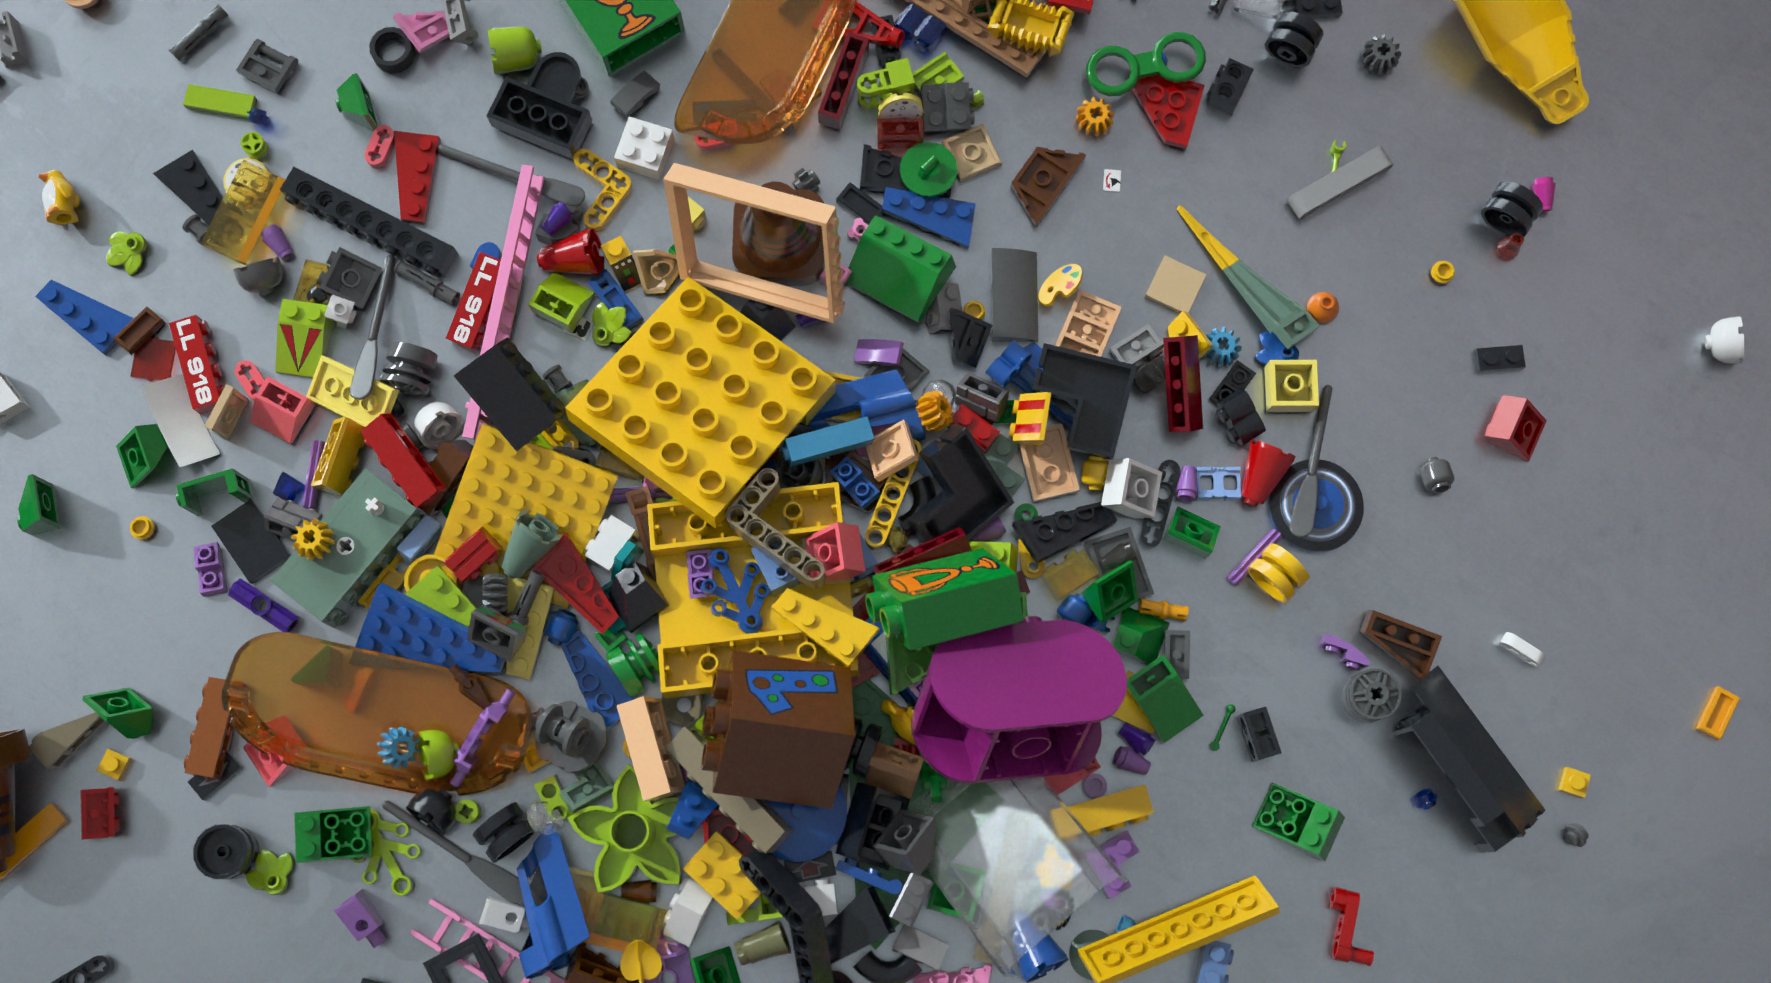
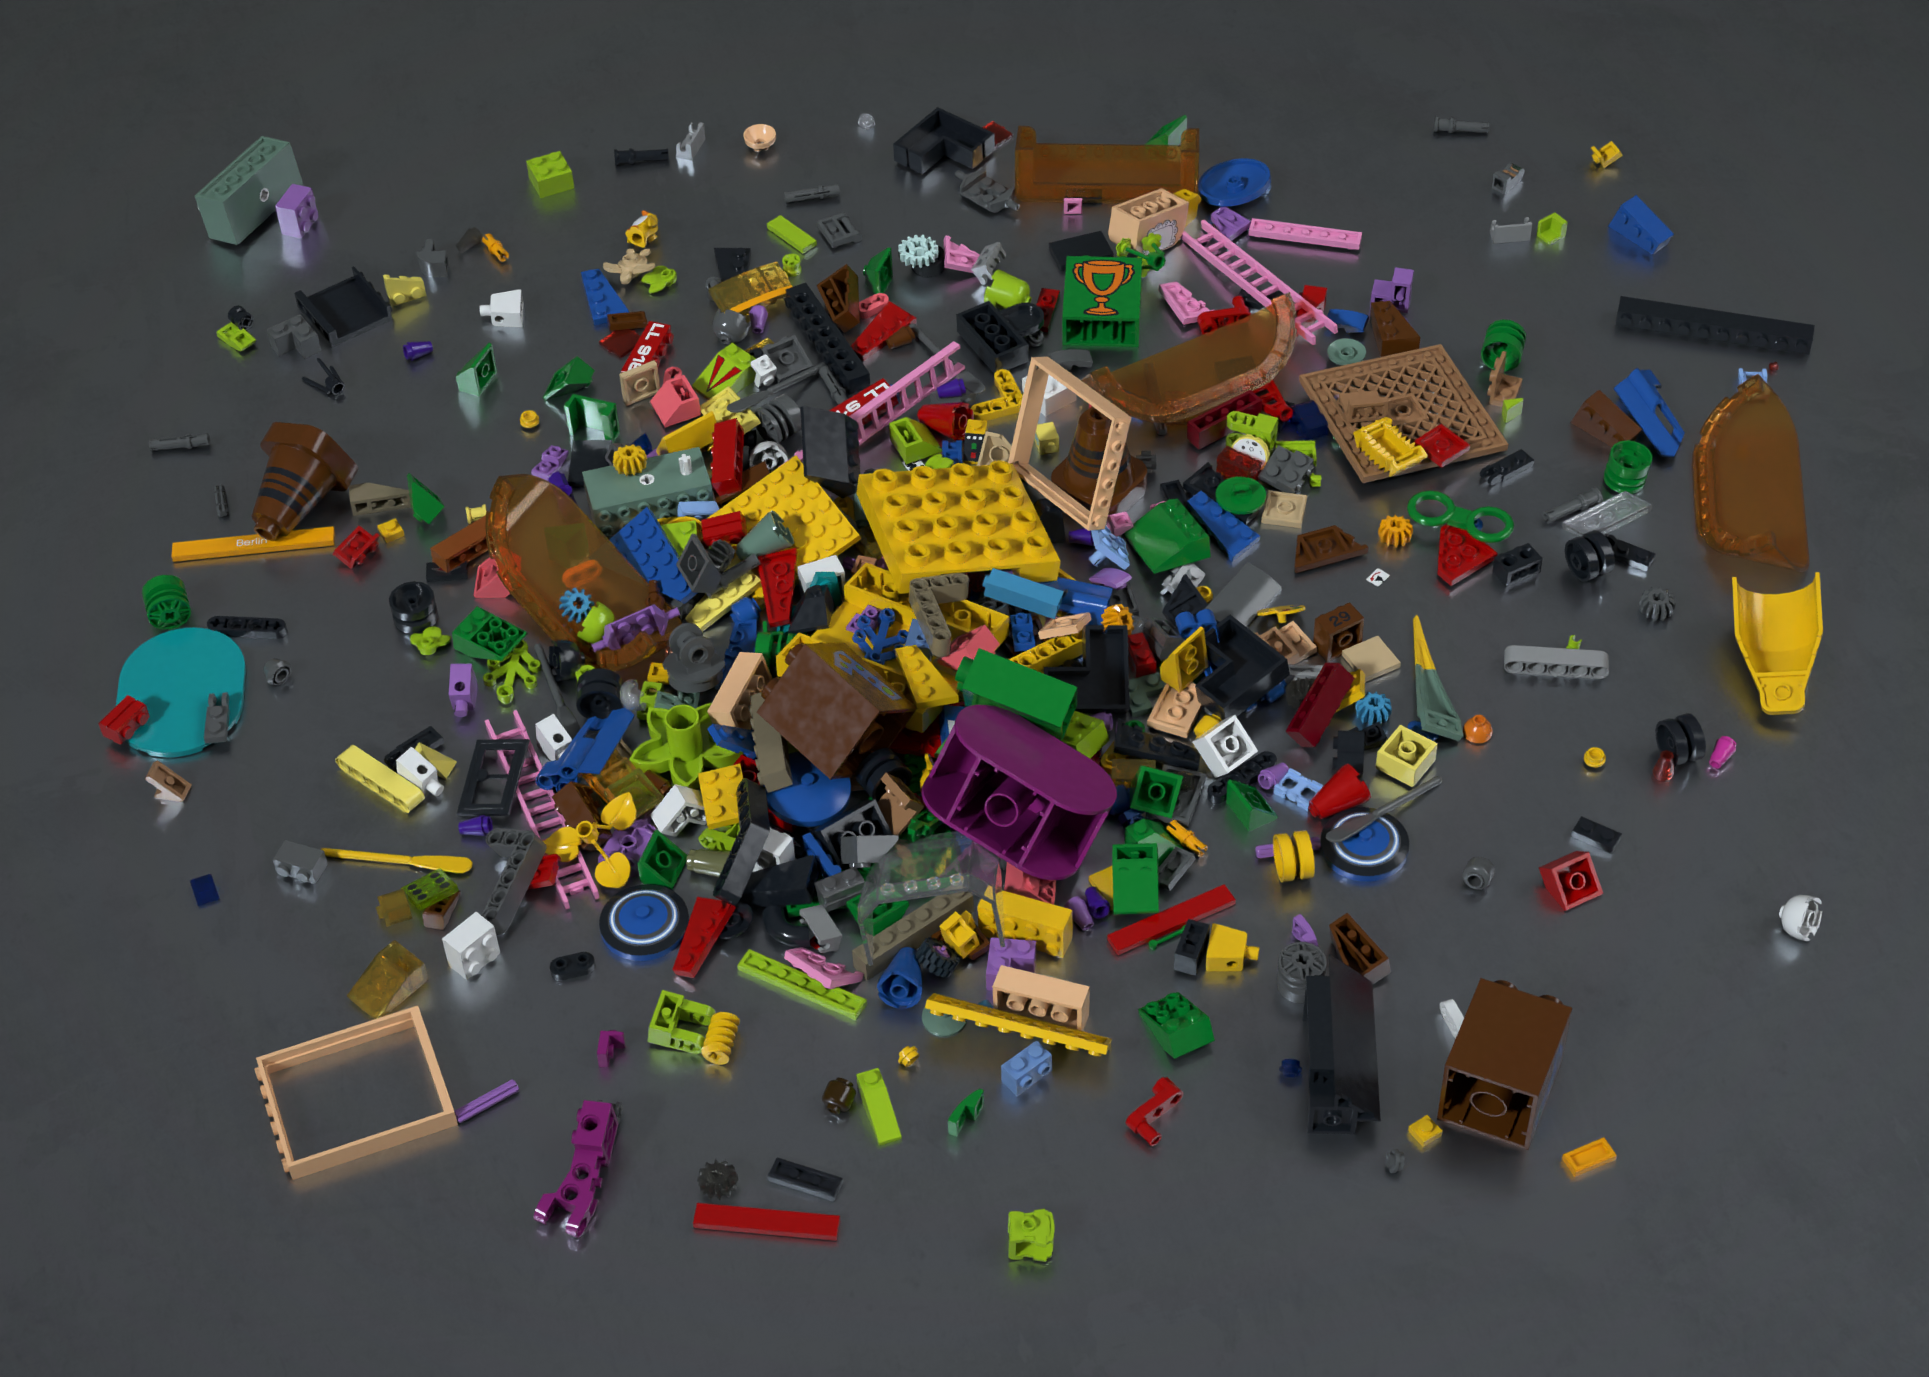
camera: 40 degrees right, 30 degrees down
white sticker [142,374,220,467] -> none
clear blue plate [247,108,269,126] -> none
none -> light yellow bush [466,504,487,525]
none -> tan animal [603,248,655,285]
none -> reddish brown wedge [816,264,860,333]
none -> reddish brown cone [886,326,915,350]
none -> light aqua gear [898,235,939,268]
none -> light nougat brick [992,965,1090,1031]
none -> red plate [1036,288,1060,332]
none -> light blue plate [1089,526,1130,570]
none -> red tile [1107,884,1236,956]
none -> yellow torso [1206,923,1260,971]
none -> reddish brown brick [1313,602,1364,663]
none -> reddish brown brick [1437,978,1573,1150]

